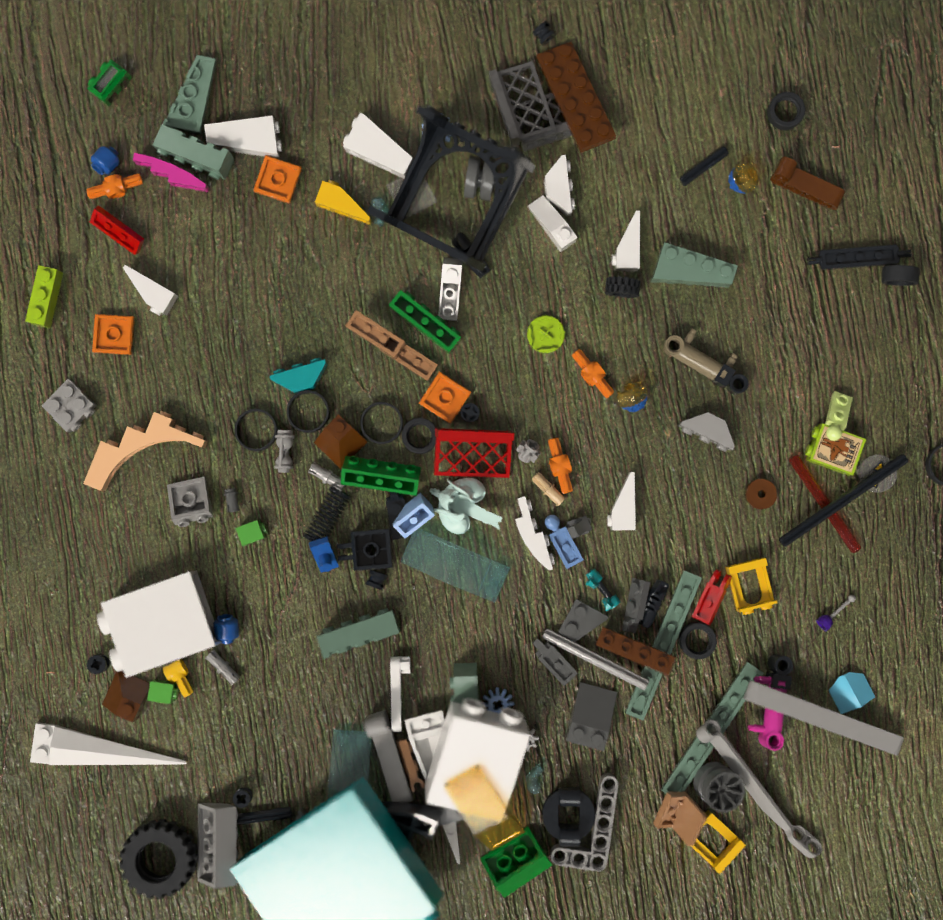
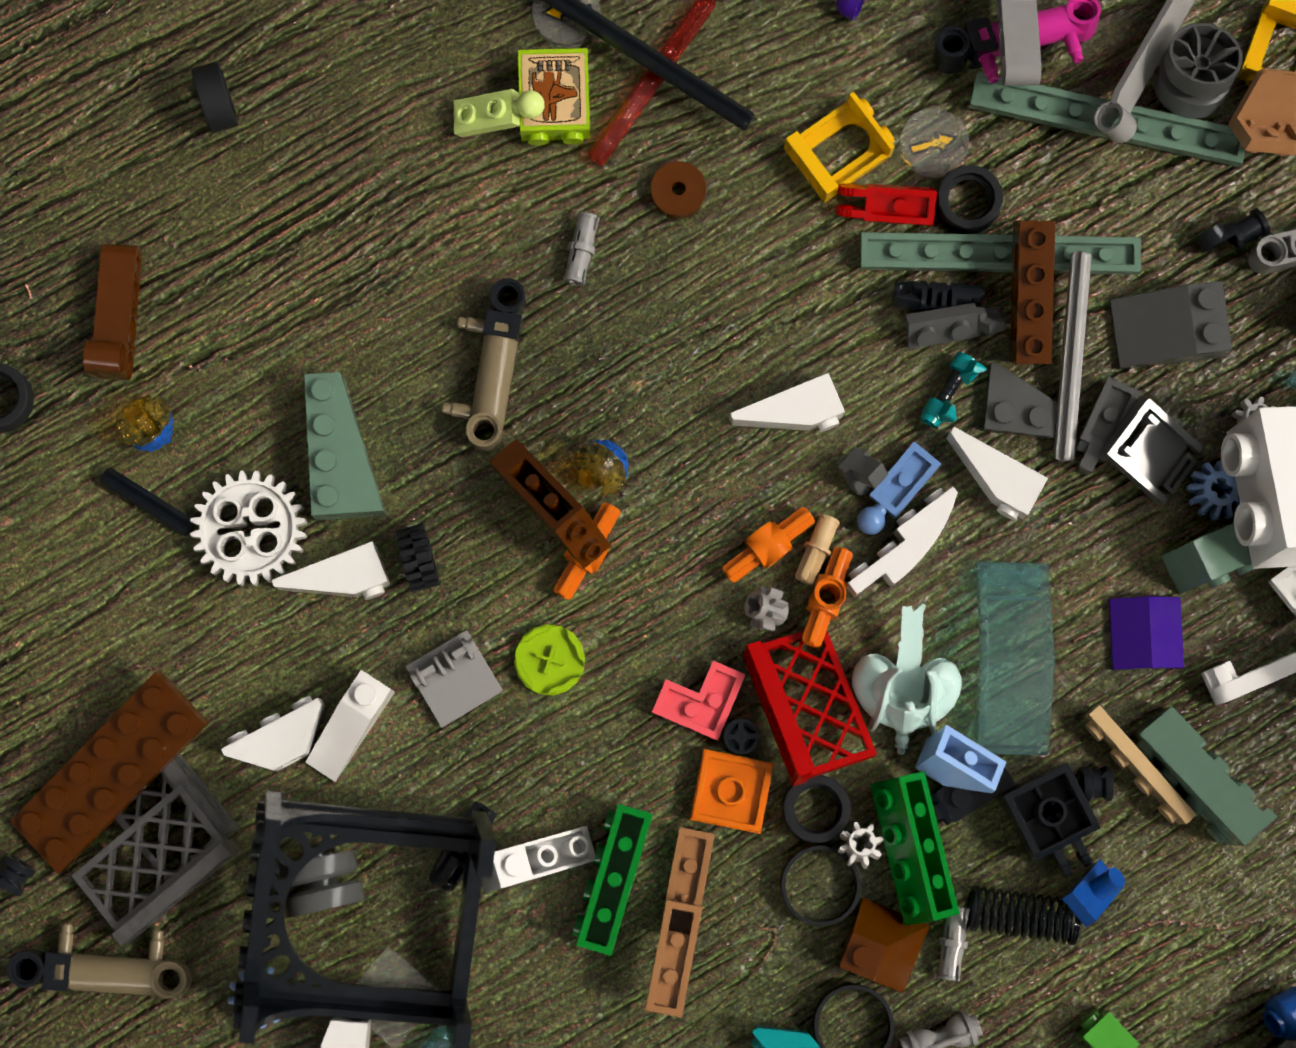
camera: 115 degrees left, 5 degrees down
light grey slope [678,413,735,452] -> none
black plate [807,245,911,270] -> none
none -> dark tan piece [7,923,193,999]
none -> white gear [190,471,308,586]
none -> light grey hinge [405,630,503,728]
none -> reddish brown slope [489,439,611,569]
none -> light grey pin [563,212,600,286]
none -> coral plate [652,661,746,741]
none -> orange axle [801,547,853,648]
none -> white gear [837,822,884,869]
none -> clear tile [899,107,970,178]
none -> white slope [946,427,1048,520]
none -> tan plate [1082,705,1197,824]
none -> dark grey container [1100,397,1205,505]
none -> dark purple slope [1108,596,1184,670]
none -> black connector [1194,208,1271,253]

